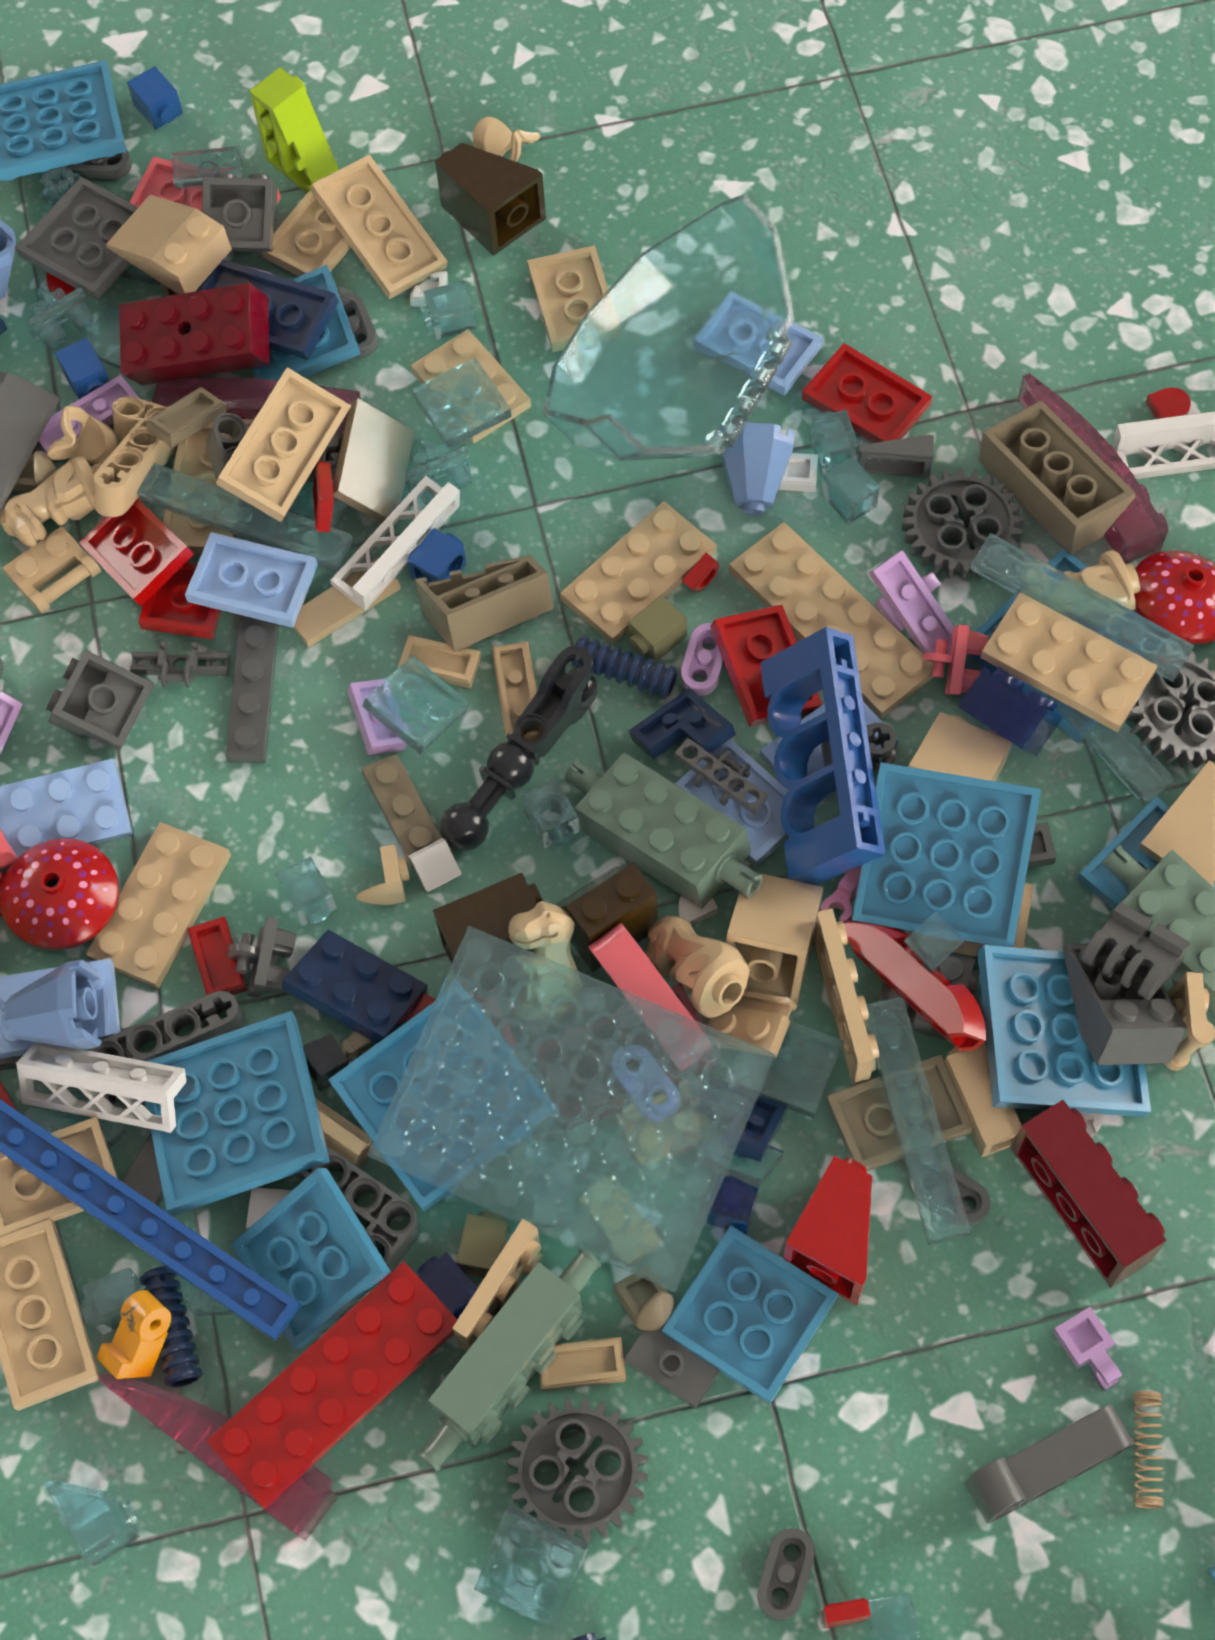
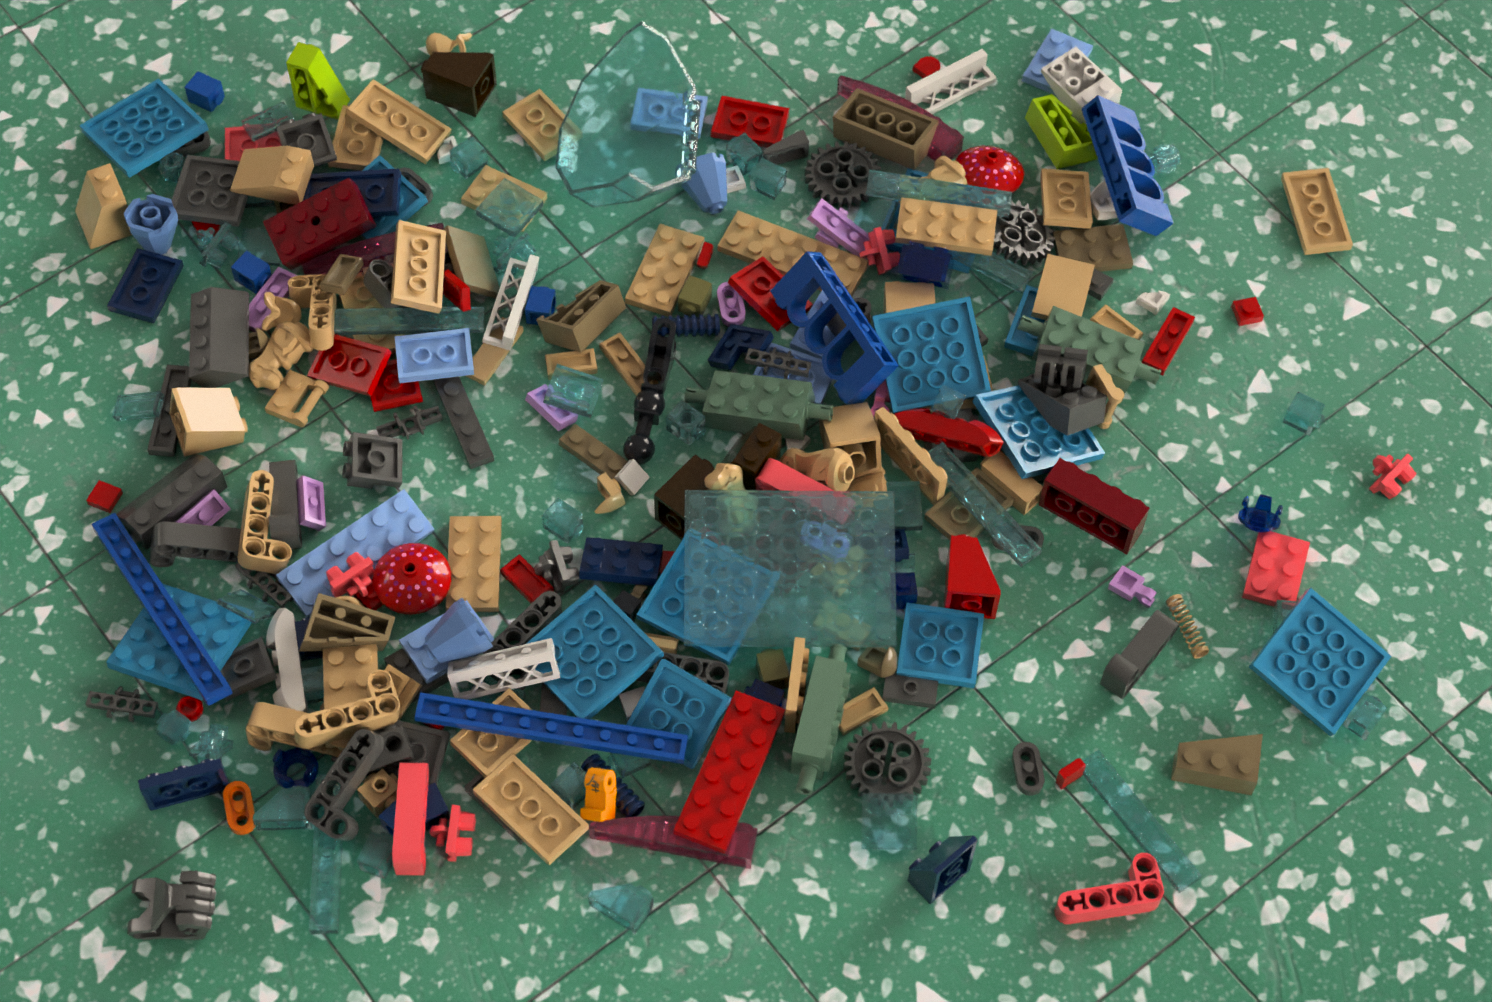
camera: 30 degrees left, 5 degrees down
none -> clear light blue piece [854,199,898,233]

